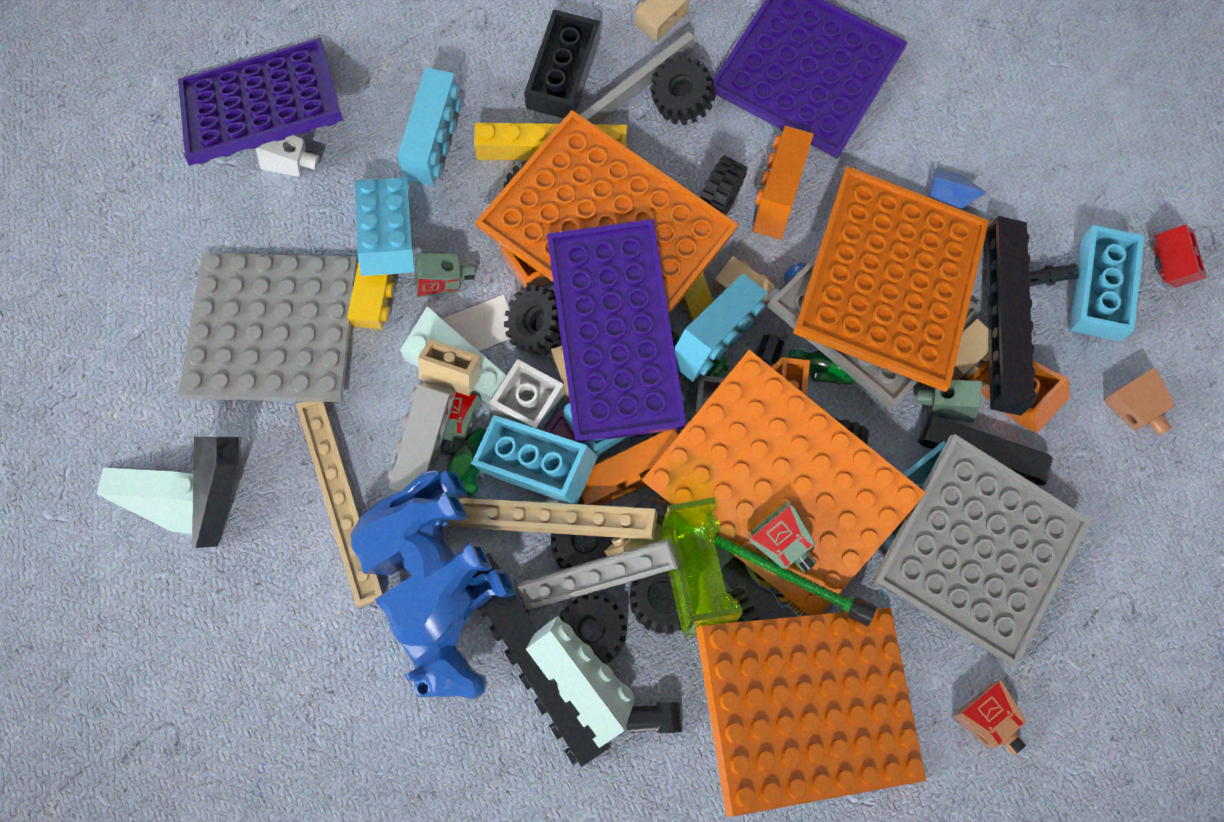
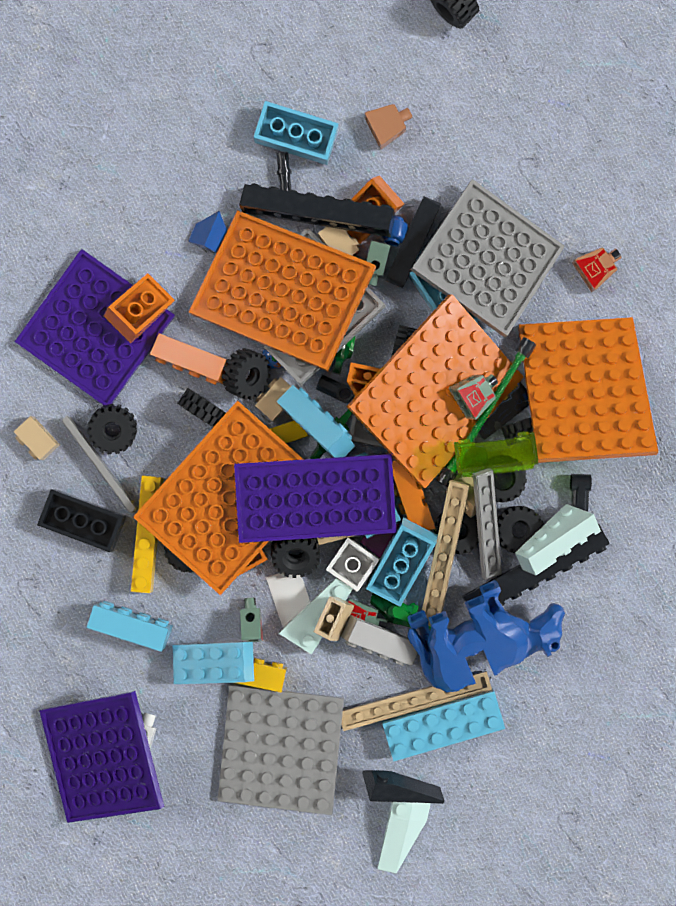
camera: 85 degrees left, 15 degrees up
red brick [1153,224,1207,288] -> none
none -> orange slope [104,273,175,343]
none -> black tyre [222,348,271,400]
none -> blue head [382,216,409,246]
none -> medium azure brick [382,689,505,762]

